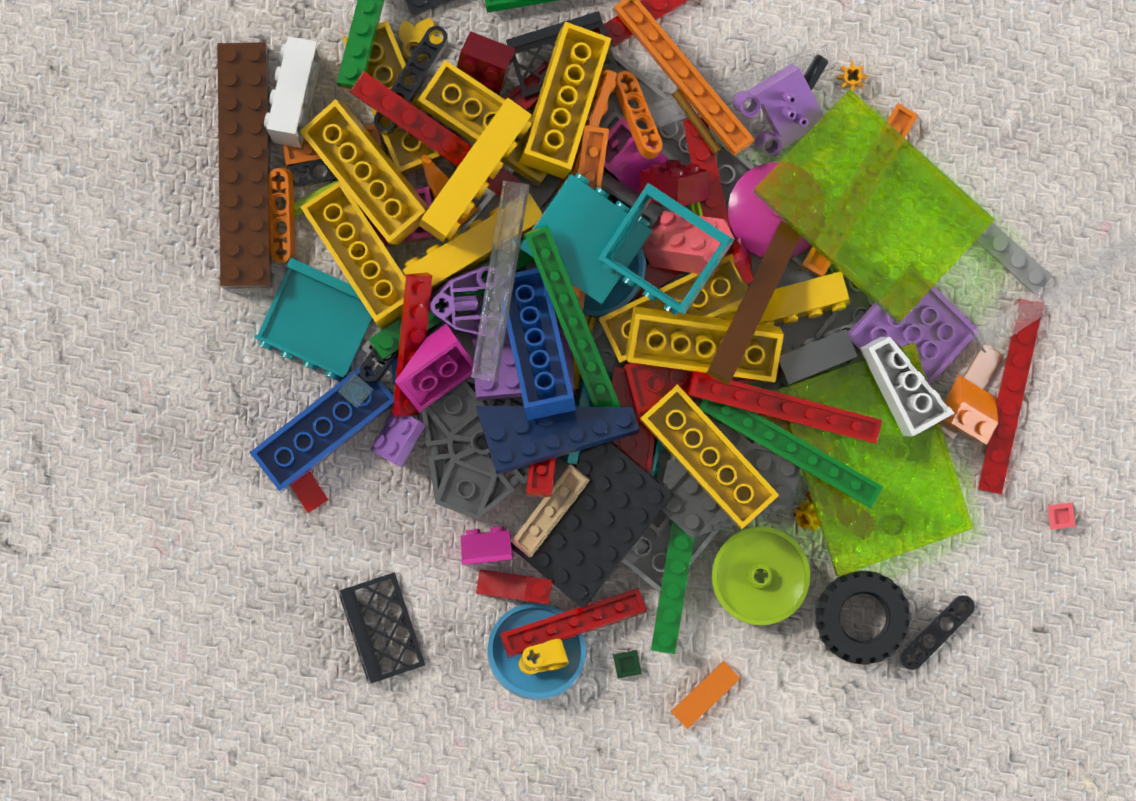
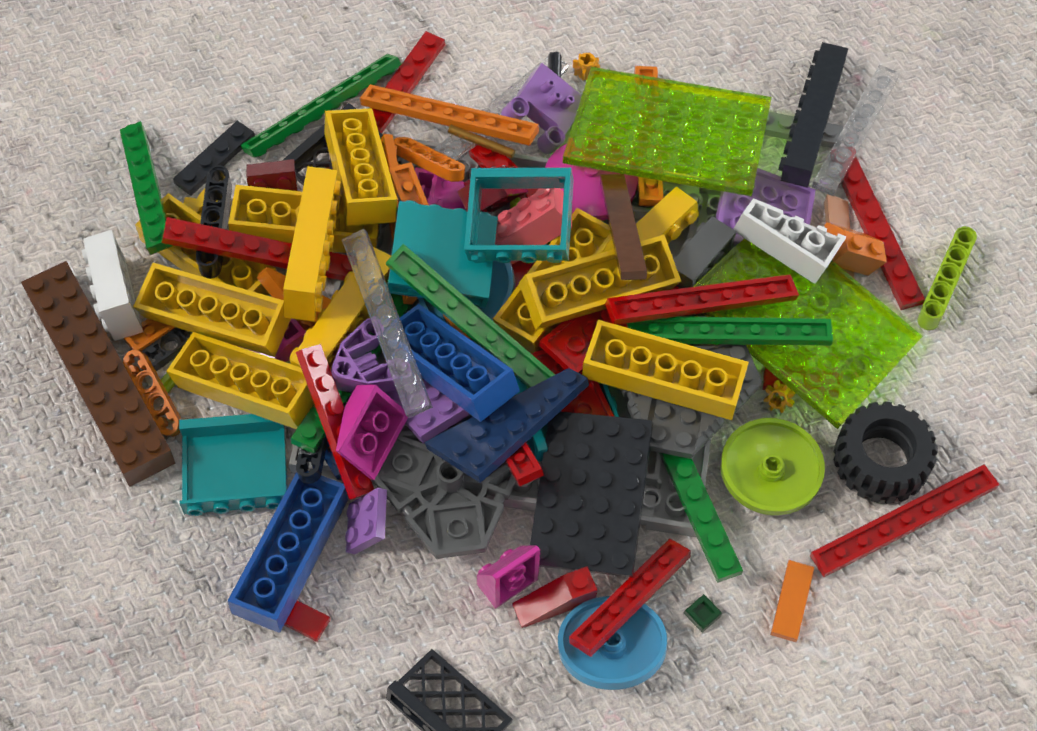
camera: 30 degrees left, 25 degrees down
clear light blue plate [338,373,373,408] -> none
tan tile [511,465,590,557] -> none
yellow piece [518,639,569,675] -> none
red tile [732,237,754,284] -> none
black beam [900,595,975,670] -> none
coral plate [1047,502,1076,530] -> none
none -> black brick [778,42,849,188]
none -> red plate [810,464,999,577]
none -> lime beam [917,226,977,331]

